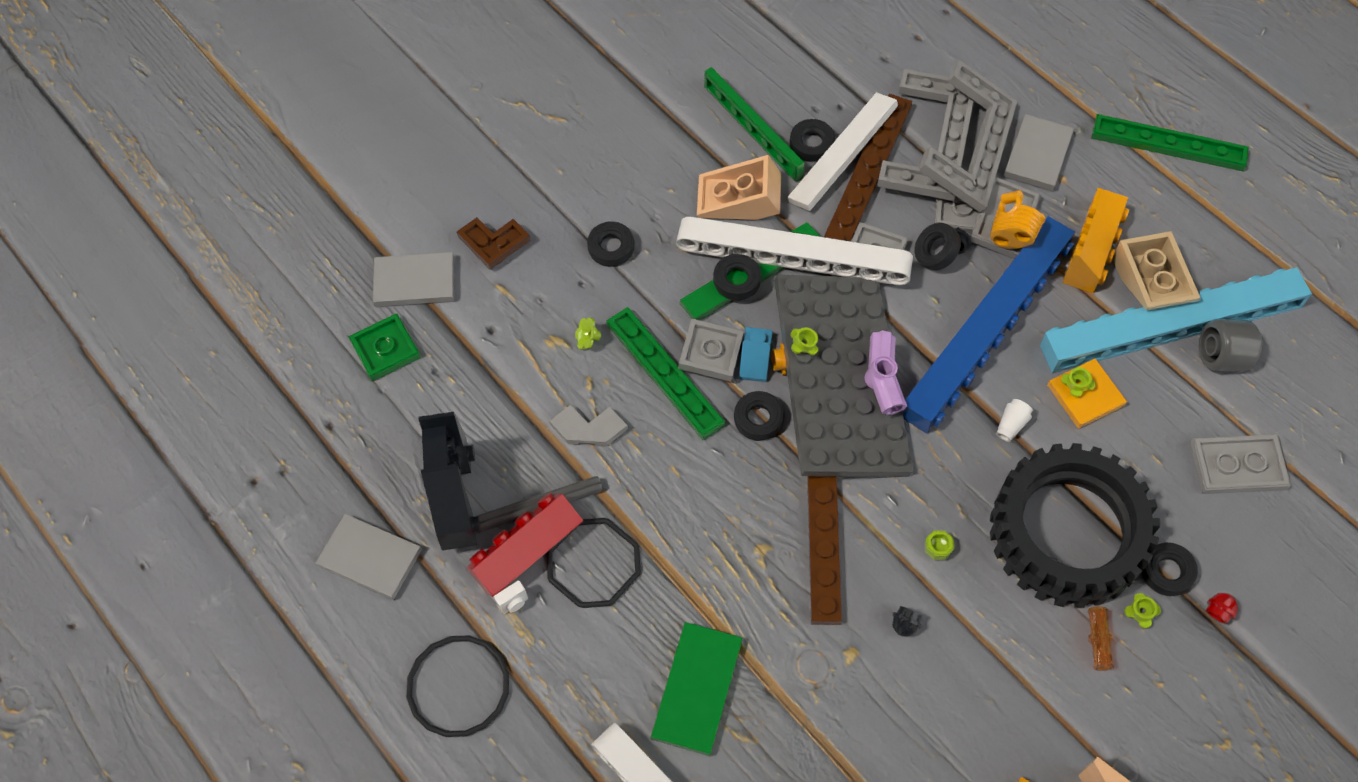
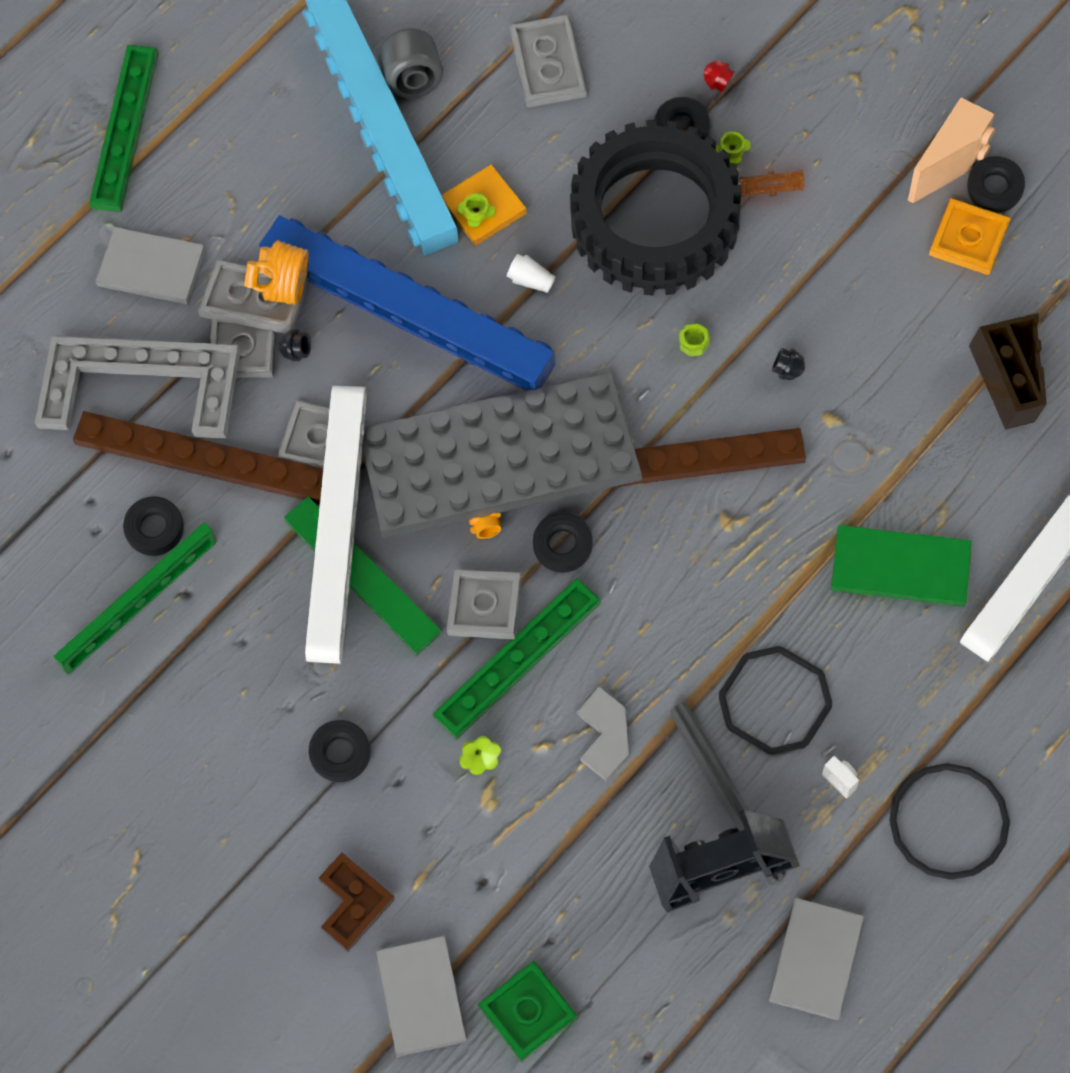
camera: 95 degrees left, 5 degrees up
brick [466,493,583,597] -> none
light nougat slope [697,155,781,220] -> none
black tyre [713,254,761,301] -> none
dark azure slope [739,327,772,382] -> none
white tile [788,92,898,211] -> none
lime plate [790,327,818,355] -> none
lavender piece [864,330,907,416] -> none
black tyre [914,222,961,270] -> none
light grey plate [918,59,1017,212] -> none
light orange wedge [1062,188,1129,293] -> none
tan slope [1112,231,1200,310] -> none

